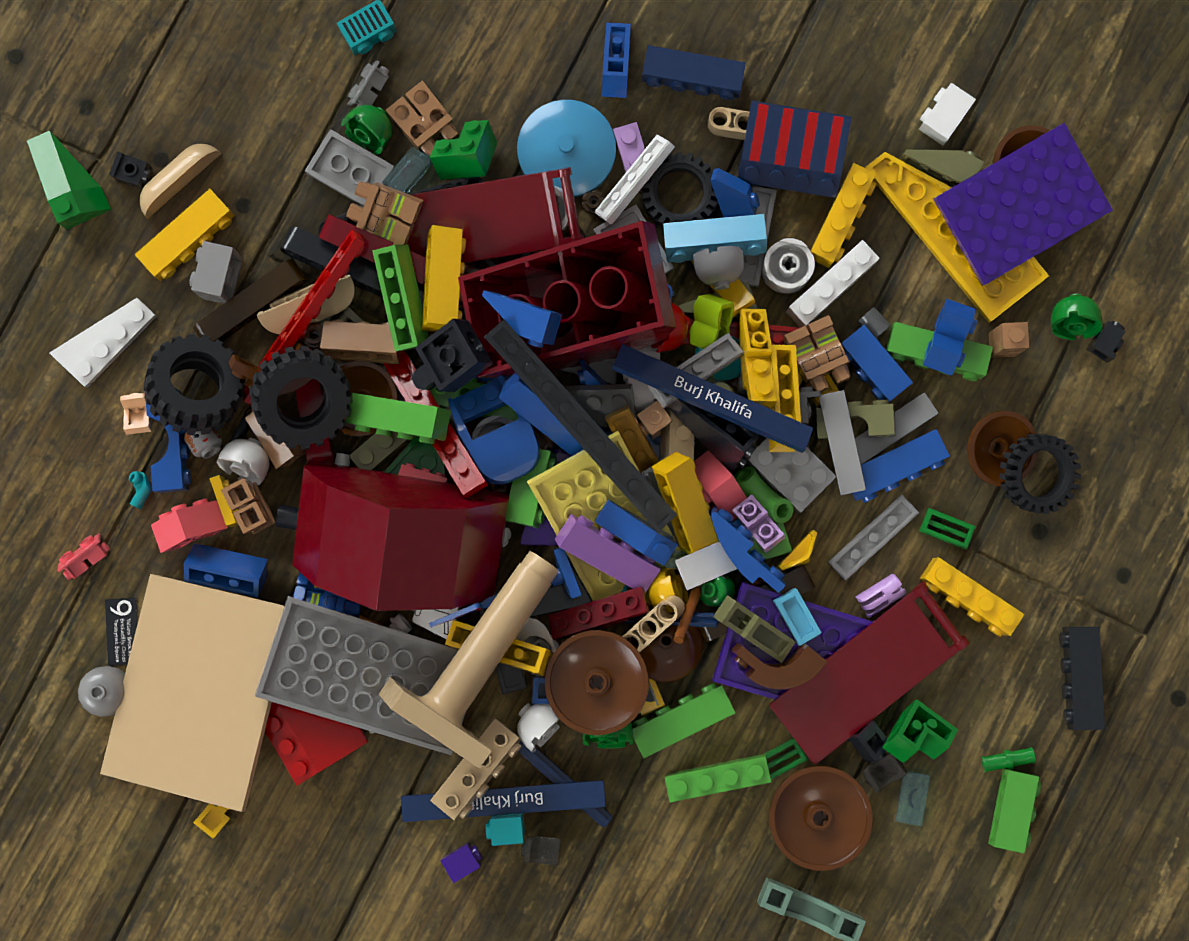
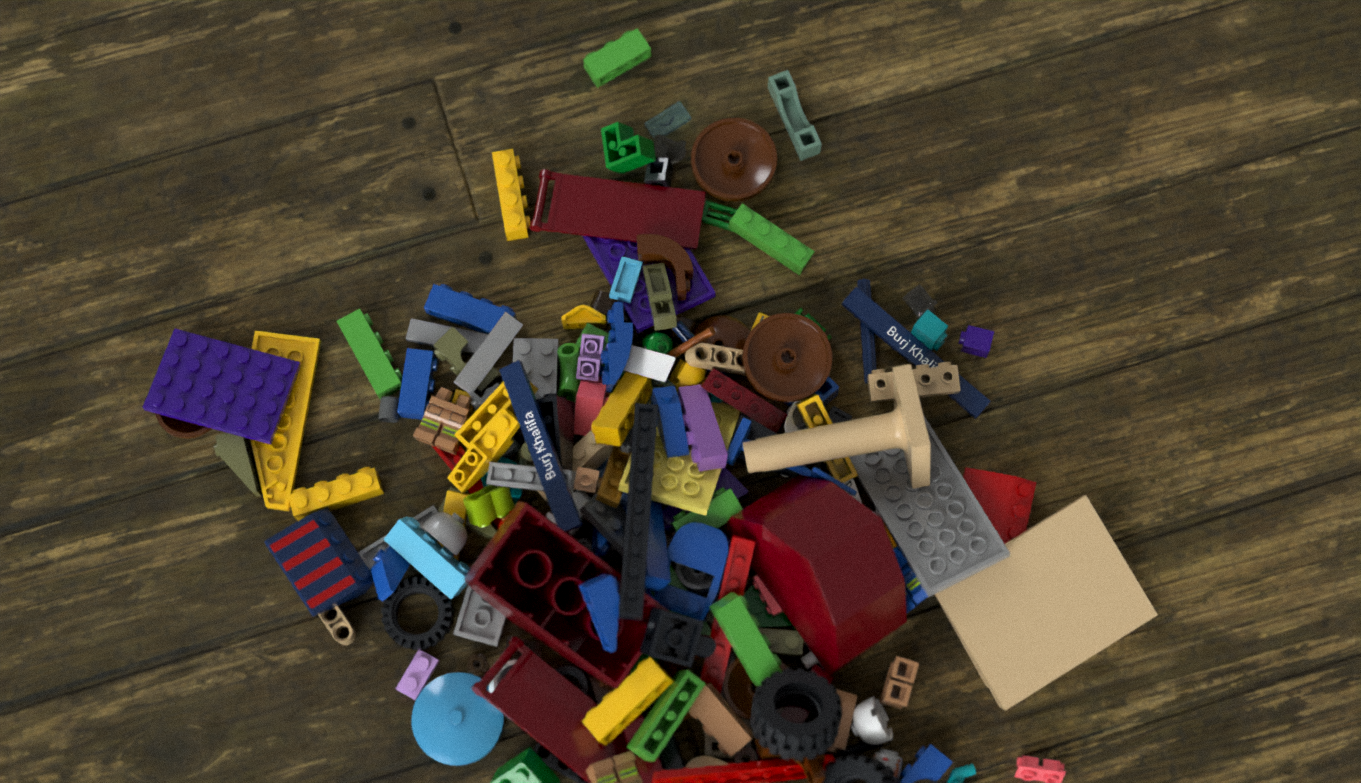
camera: 135 degrees left, 10 degrees down
light grey cylinder [78,666,125,717] -> none
black sticker [105,597,138,666] -> none
coral brick [151,499,228,553] -> none
blue brick [184,543,268,598] -> none
yellow plate [193,803,230,839] -> none
yellow plate [209,475,240,527] -> none
black beam [276,505,299,530] -> none
white cylinder [517,703,560,752] -> none
white tile [595,135,675,225] -> none
blue slope [602,22,631,98] -> none
bright green brick [632,683,735,759] -> none
dark blue brick [642,45,746,100] -> none
white brick [762,238,815,294] -> none
white brick [786,240,880,328] -> none
light grey tile [828,495,919,581] -> none
lavender arm [856,574,906,618] -> none
white brick [919,83,976,146] -> none
green tile [919,508,976,550] -> none
blue brick [923,299,977,376] -> none
reddish brown dish [967,411,1038,487] -> none
green pin [981,747,1036,773] -> none
medium nougat brick [988,322,1029,358] -> none
black tyre [999,434,1081,514] -> none
green cylinder [1051,294,1102,340] -> none
black brick [1059,626,1105,730] -> none
black brick [1086,321,1126,363] -> none

